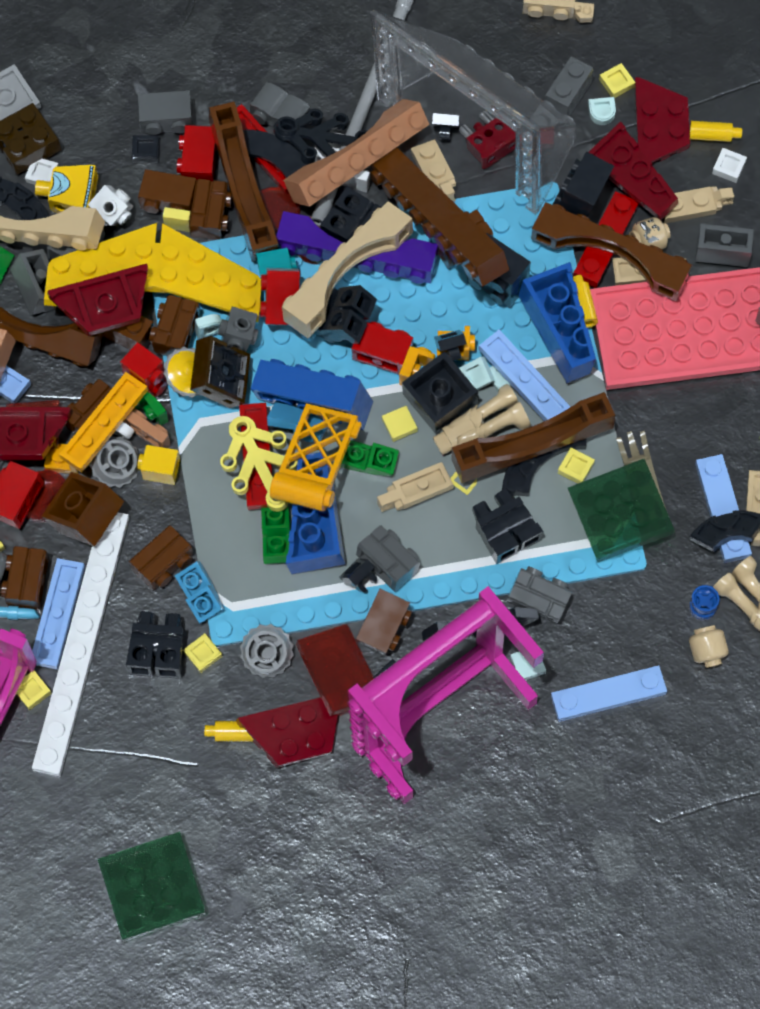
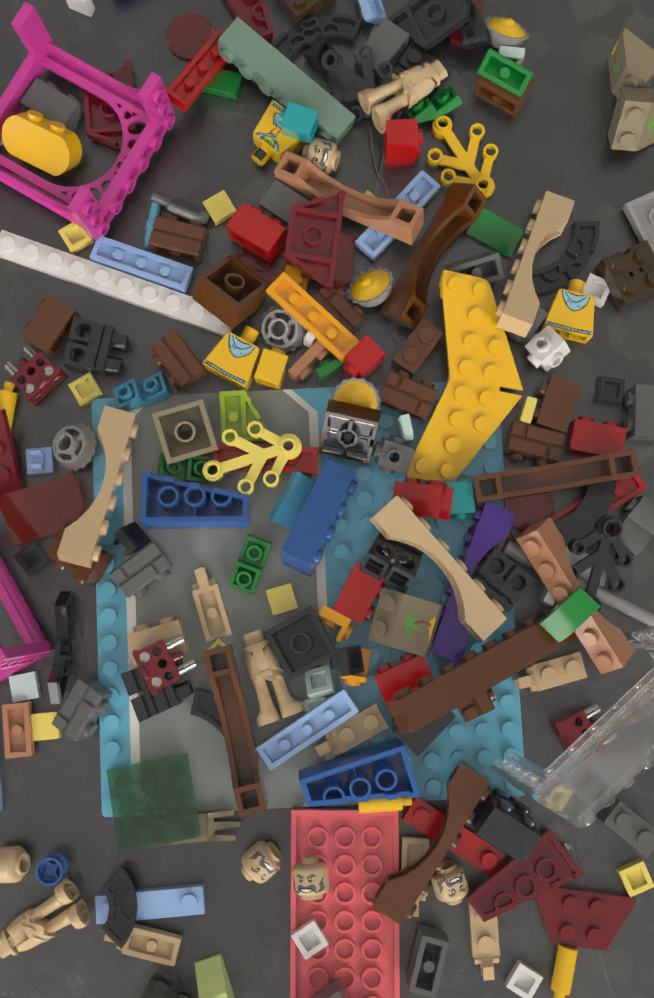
camera: 95 degrees right, 15 degrees up
dark red wing [47,263,148,336] -> none
light orange piece [270,403,362,511] -> none
tile [432,113,460,141] -> none
light yellow tile [557,448,595,486] -> none
light aqua tile [588,97,616,125] -> none
none -> nougat plate [2,701,35,759]
none -> dark red piece [4,344,67,405]
none -> reddish brown brick [21,294,81,359]
none -> light blue tile [26,447,56,476]
none -> light yellow tile [31,711,62,741]
none -> tan arch [57,406,139,568]
none -> tan brick [126,616,190,666]
none -> dark red piece [132,634,197,695]
none -> dark tan slope [152,398,218,465]
none -> yellow torso [202,326,261,391]
none -> lime wing [219,390,267,444]
none -> tan head [241,841,282,884]
none -> white tile [291,917,329,960]
none -> tan head [293,856,329,900]
none -> tan hinge [315,703,389,757]
none -> yellow piece [347,266,394,308]
none -> dark tan slope [367,588,443,658]
none -> red brick [373,653,433,707]
none -> green slope [539,586,601,643]

